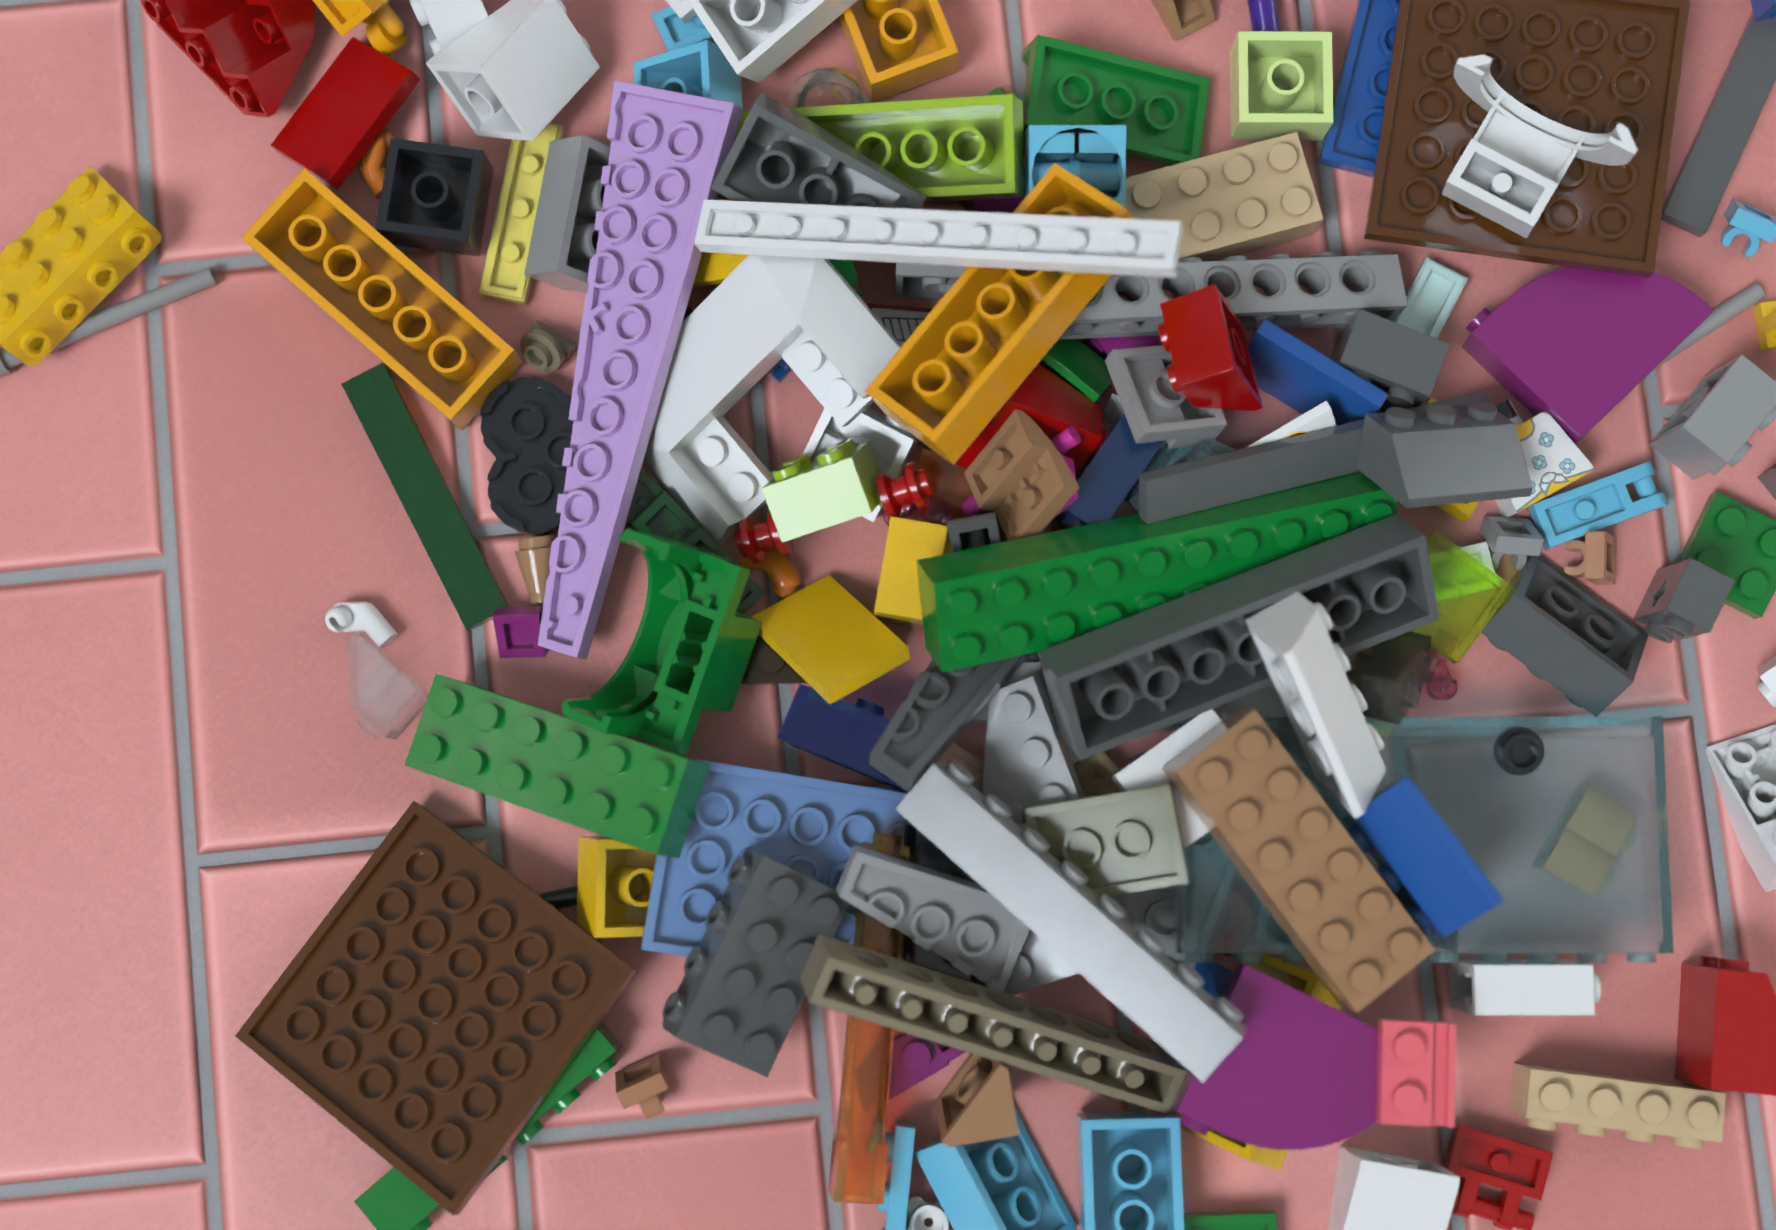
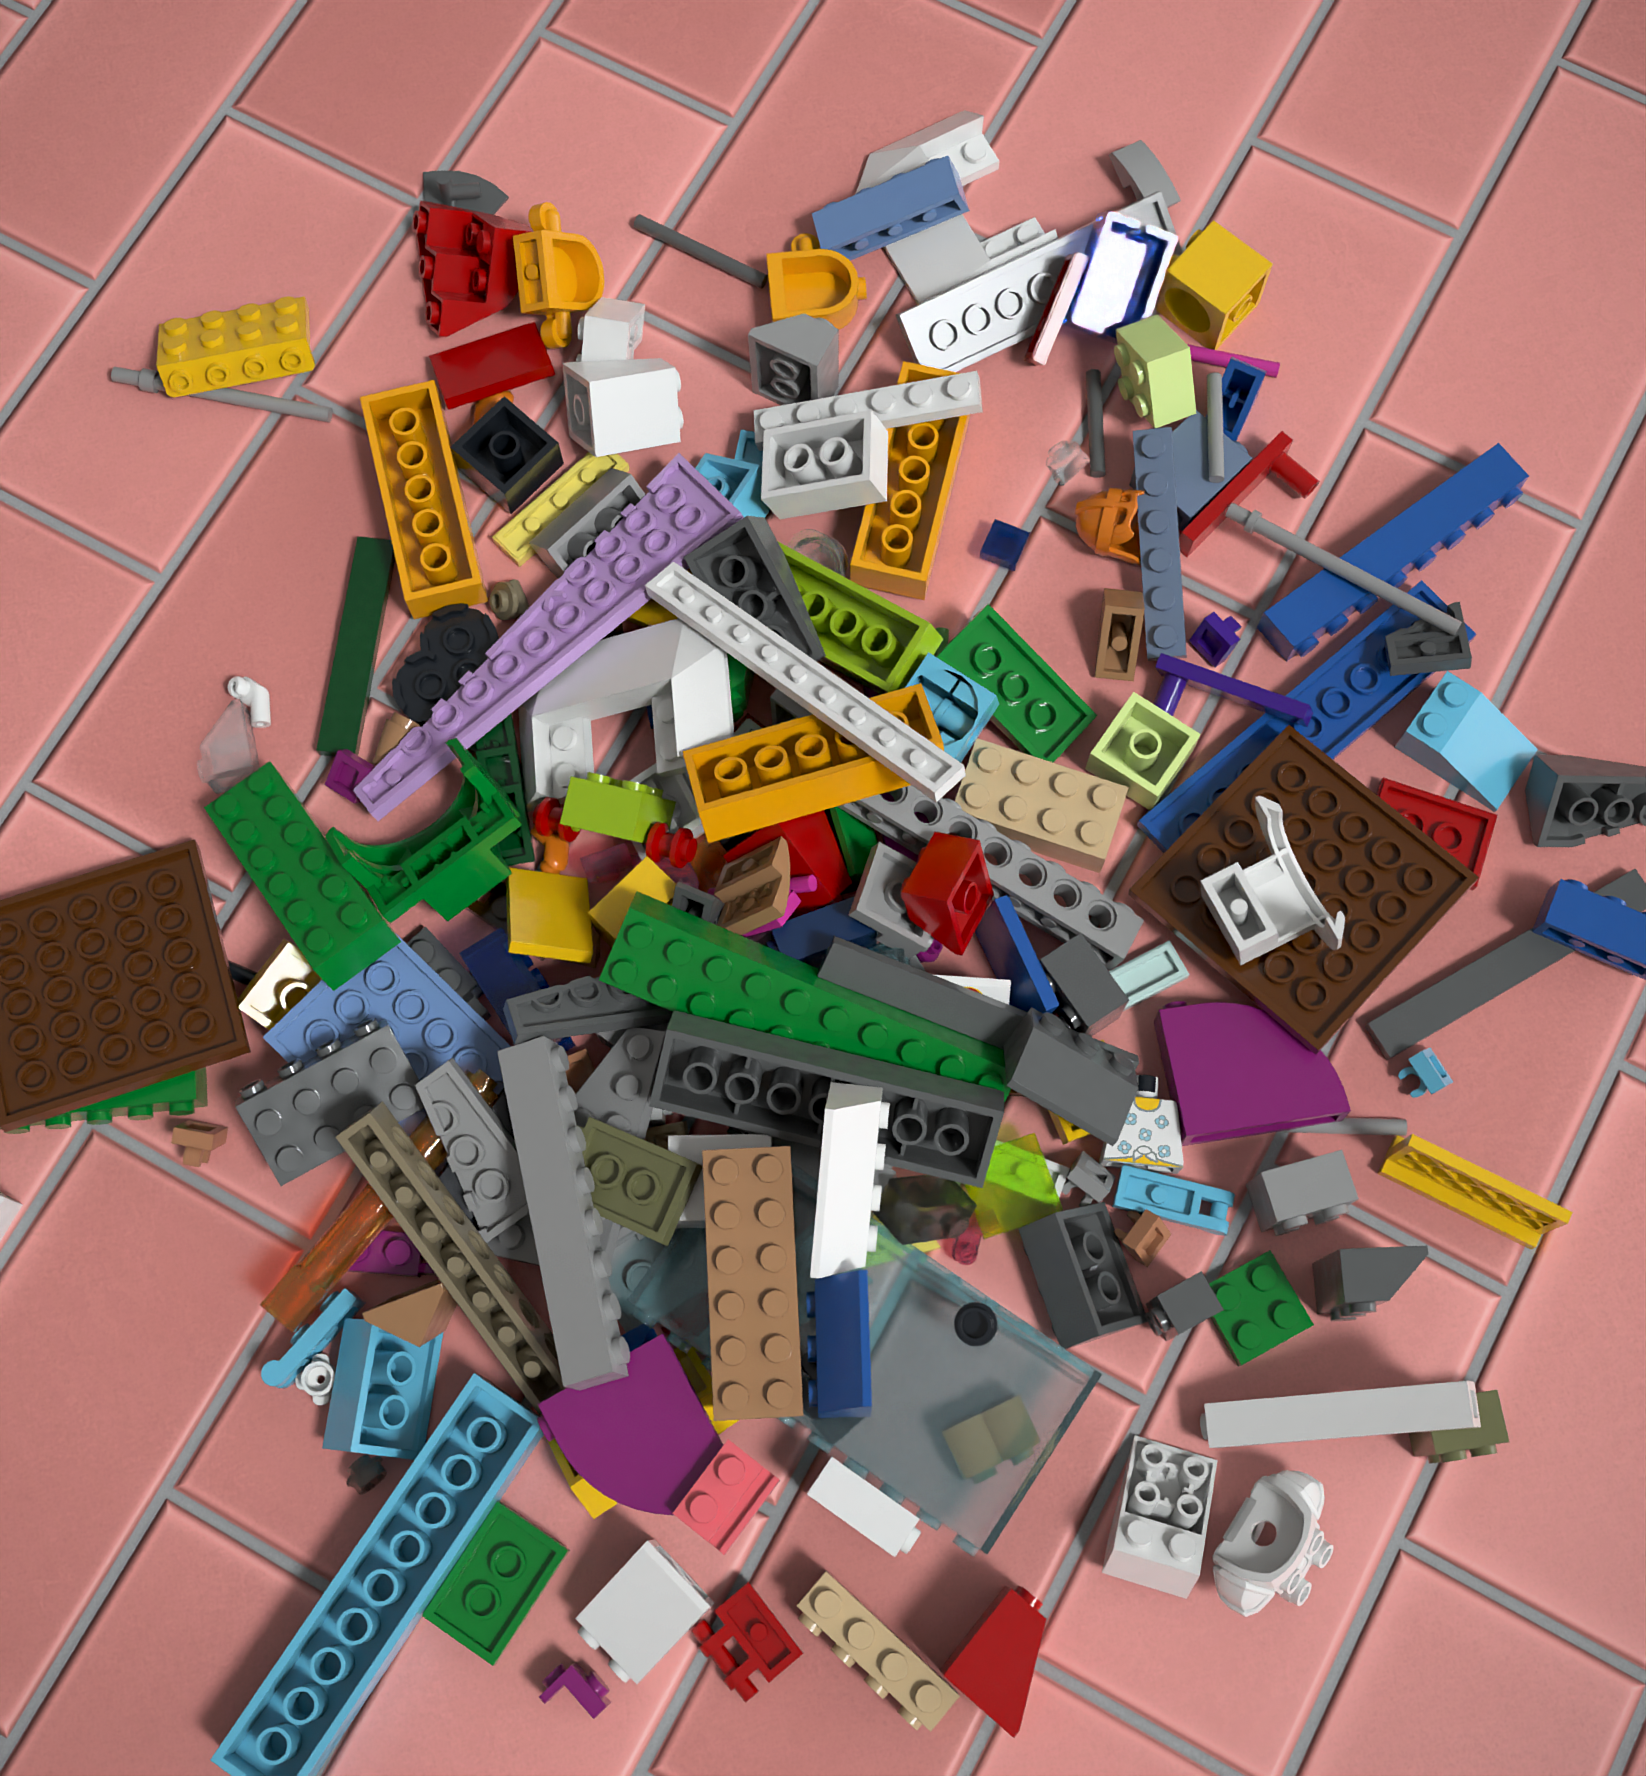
camera: 35 degrees right, 10 degrees down
none -> dark grey hinge [406,927,491,1021]
none -> clear pink bracket [580,842,641,884]

